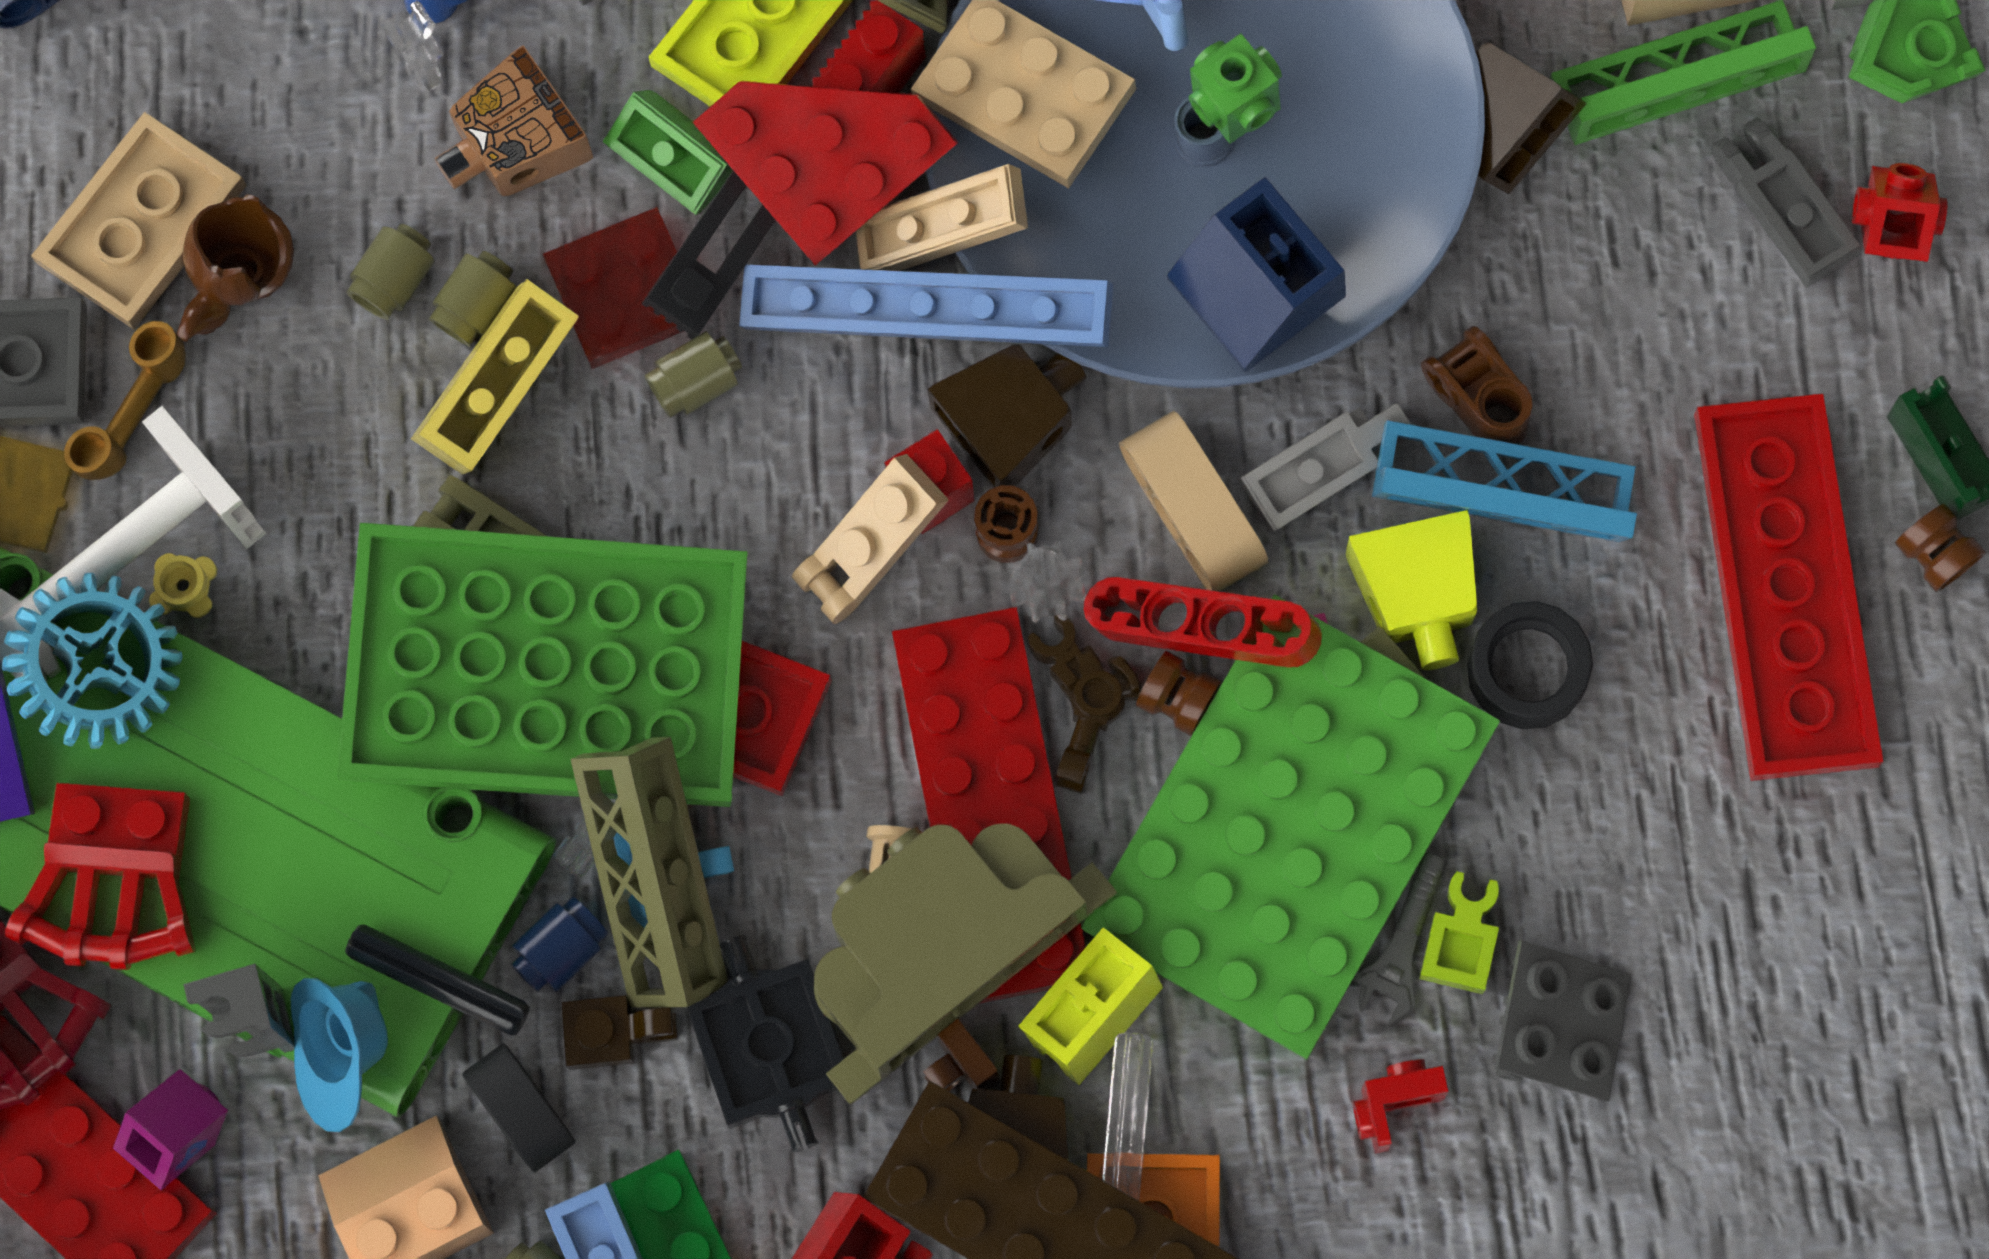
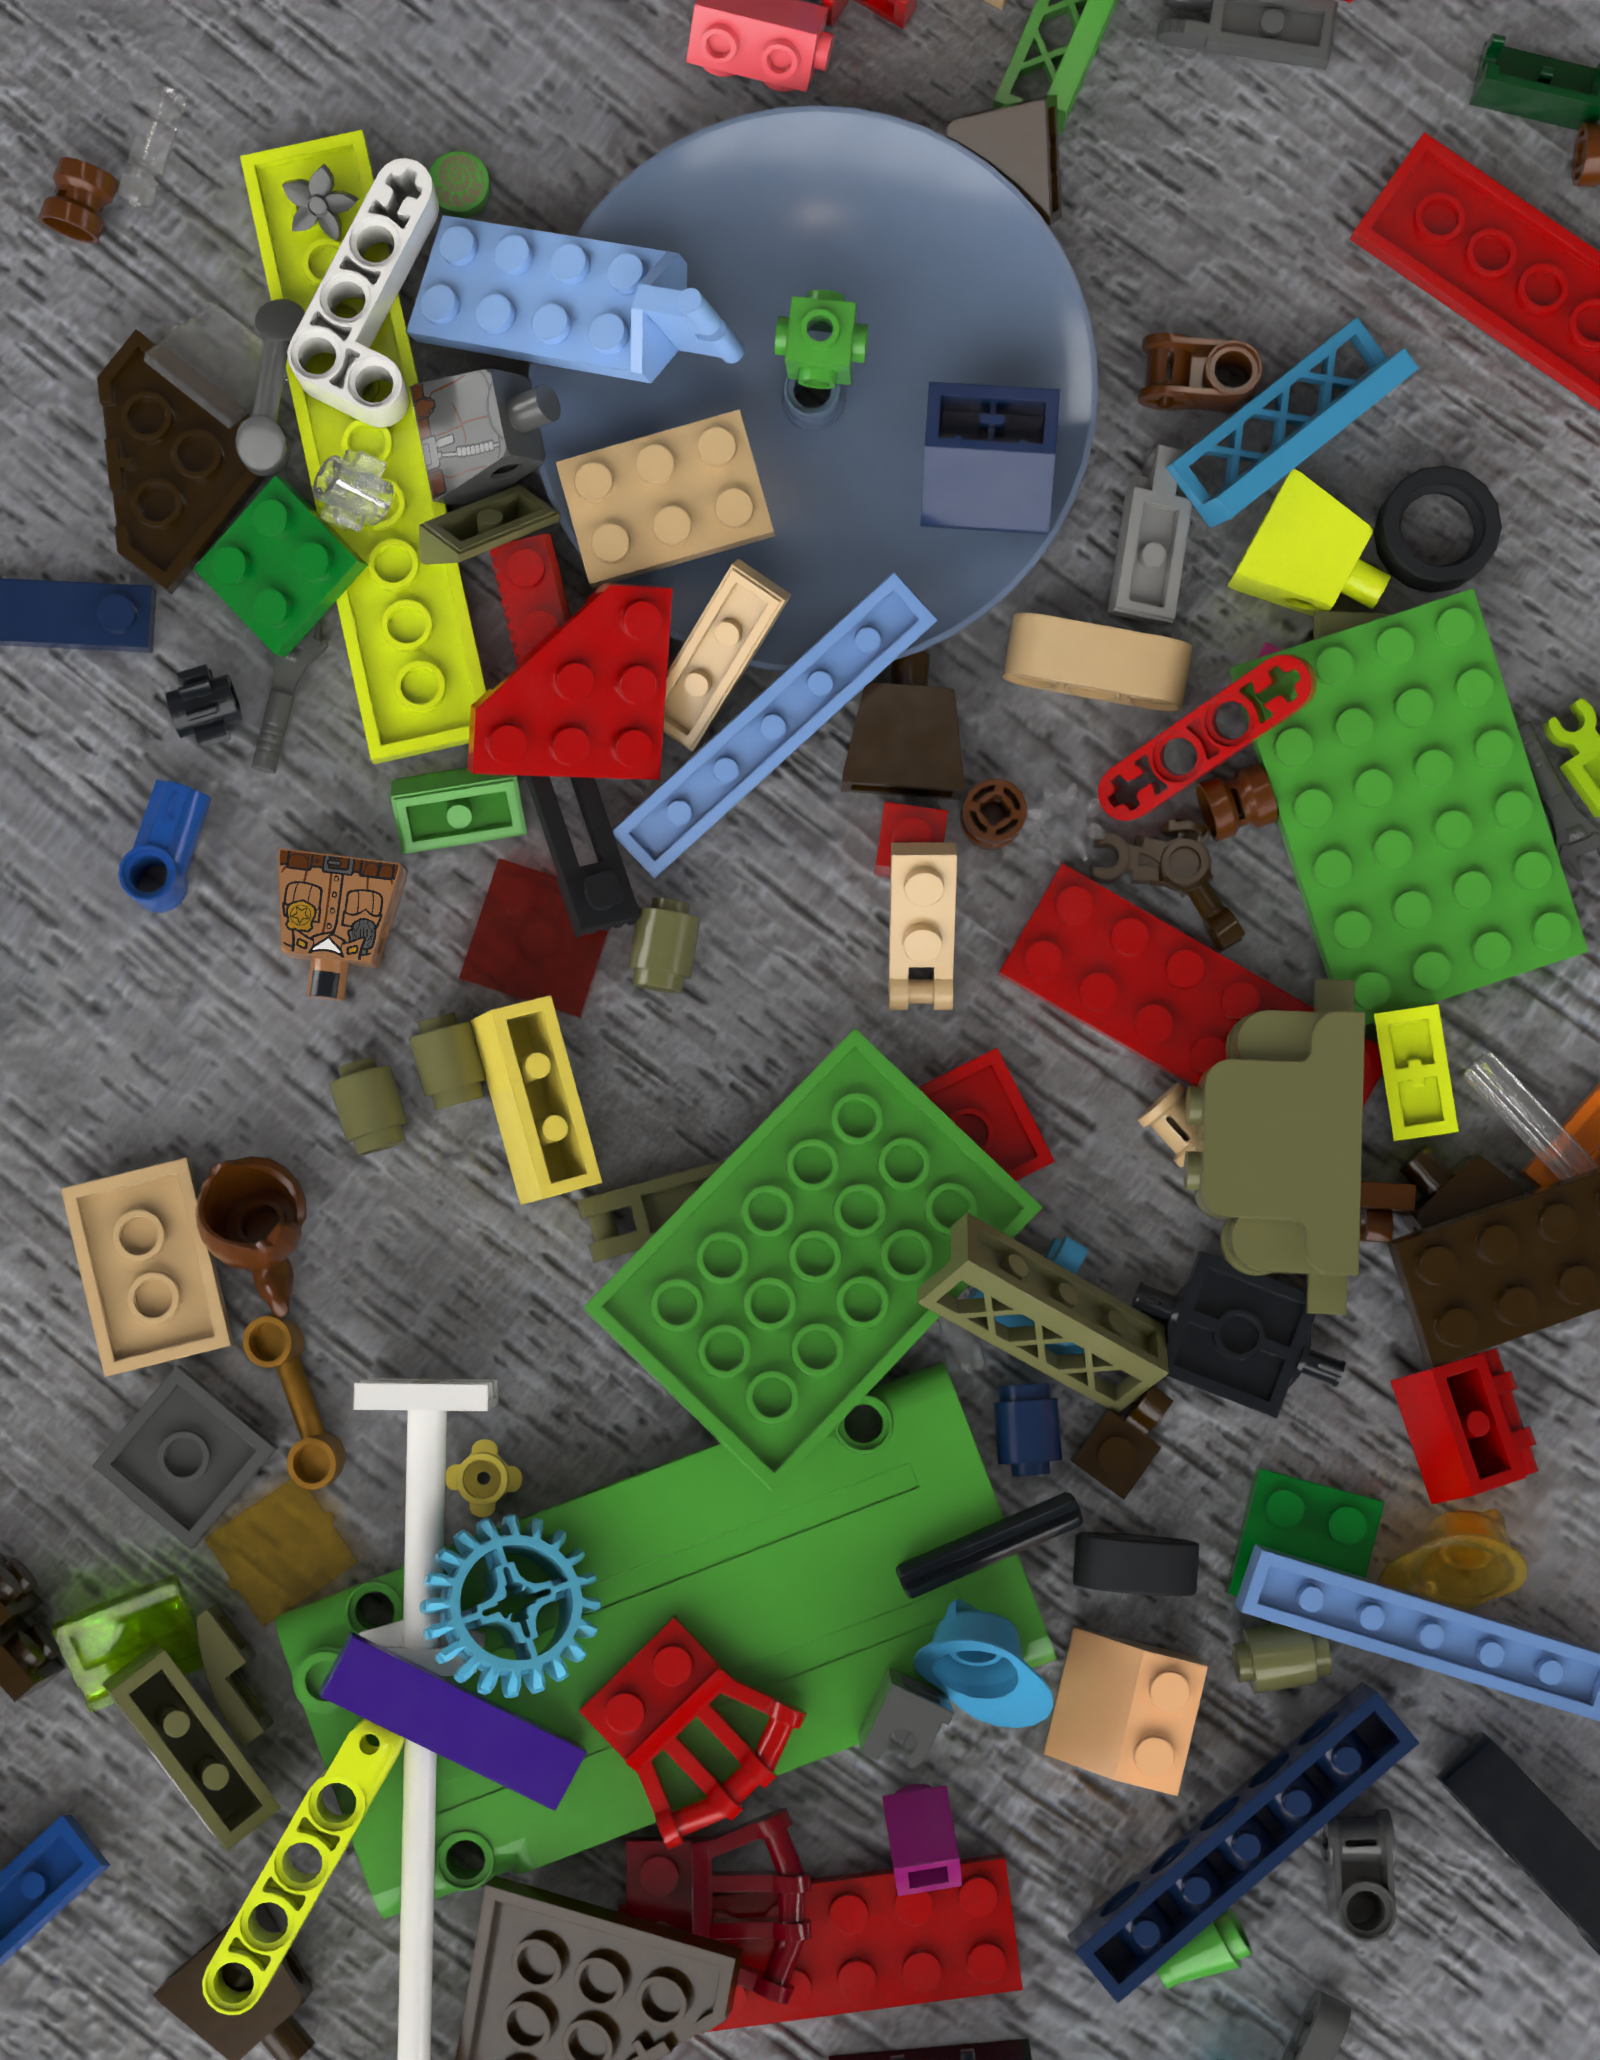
camera: 60 degrees left, 10 degrees up
clear plate [381,1,444,94] -> none

